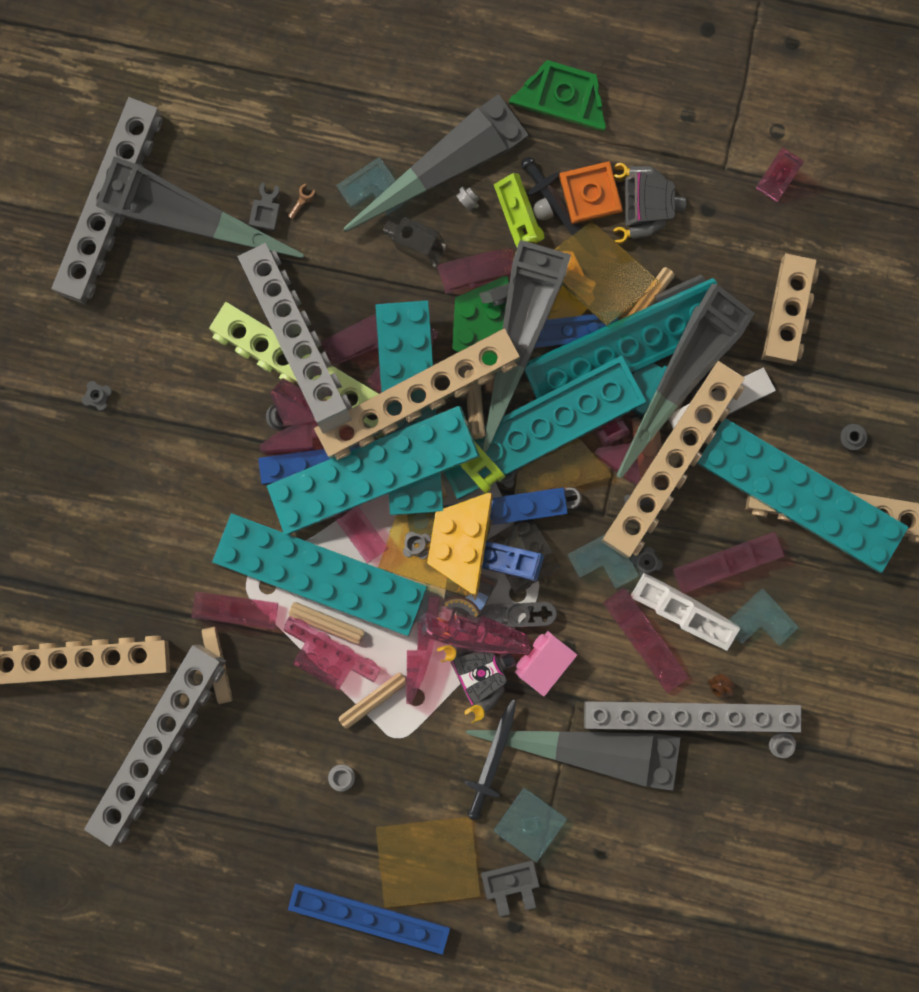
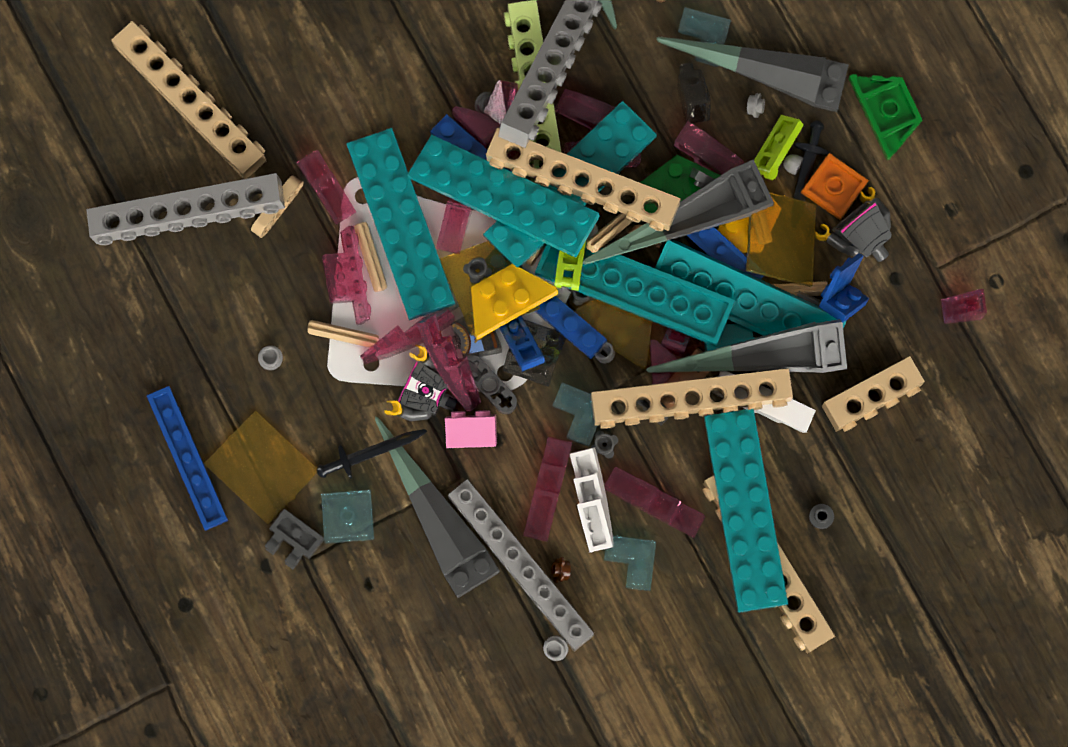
camera: 45 degrees right, 5 degrees down
none -> blue bracket [819,253,869,323]

